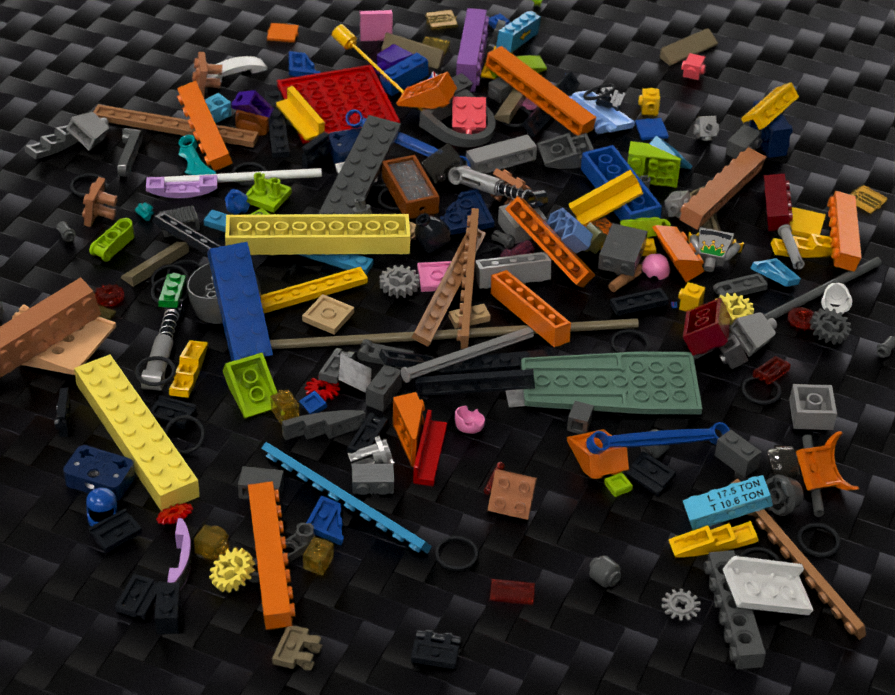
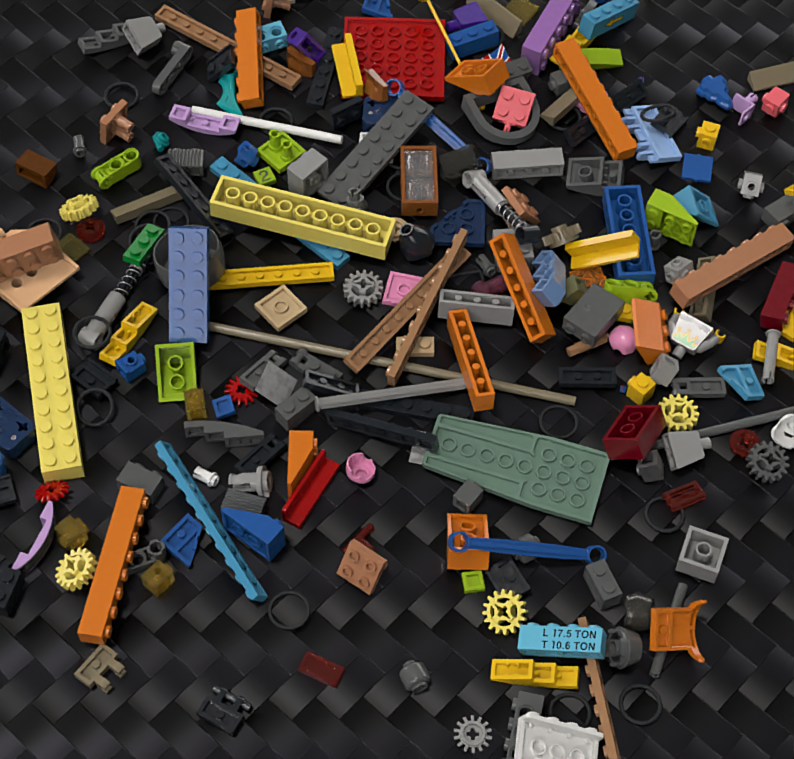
camera: 20 degrees right, 15 degrees up
none -> reddish brown brick [15,149,57,188]
none -> light yellow gear [59,194,99,222]
none -> blue brick [115,351,147,383]
none -> white pin [193,466,220,487]
none -> black plate [206,43,236,83]
none -> blue slope [221,507,286,562]
none -> light grey brick [287,148,328,197]
none -> dark orange slope [364,68,388,102]
none -> light yellow gear [482,589,528,635]
none -> dark tan gear [542,223,582,249]
none -> light grey brick [650,352,679,387]
none -> blue rock [695,75,733,110]
none -> lavender bracket [732,93,758,126]

